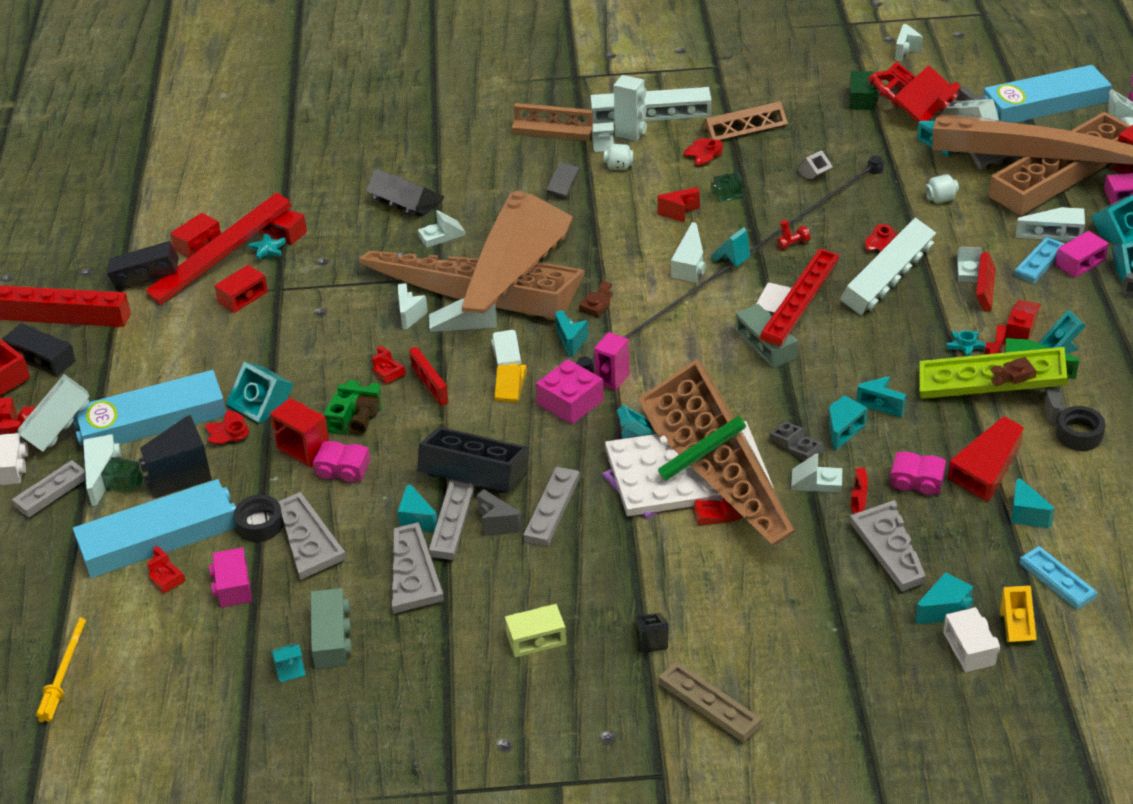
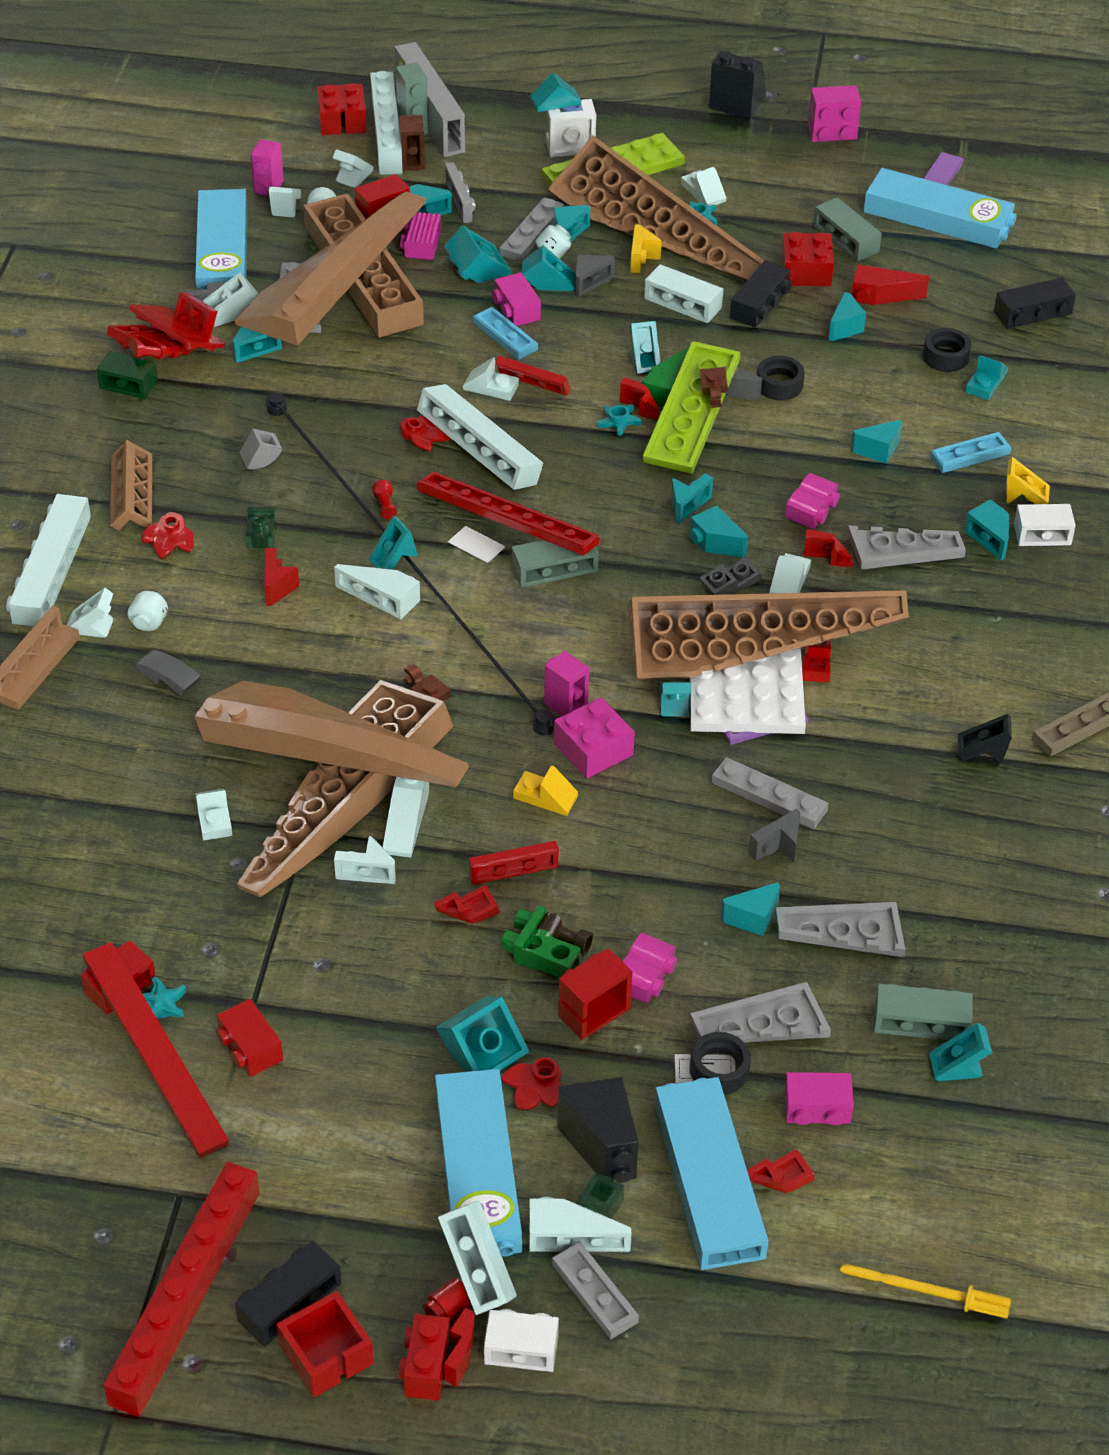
camera: 80 degrees left, 5 degrees up
black brick [107,241,179,290] -> none
red brick [170,212,221,258] -> none
slope [366,168,445,216] -> none
black brick [417,427,529,493] -> none
light grey plate [429,479,475,560] -> none
light aqua slope [491,330,521,365] -> none
yellowish green brick [505,604,566,657] -> none
teal slope [555,310,588,357] -> none
light aqua brick [614,75,647,141] -> none
green axle [658,416,746,481] -> none
light aqua slope [895,24,923,61] -> none
light aqua head [926,174,959,204] -> none
red slope [948,416,1024,502] -> none
red slope [1004,299,1041,345] -> none
light aqua slope [1015,207,1085,241] -> none

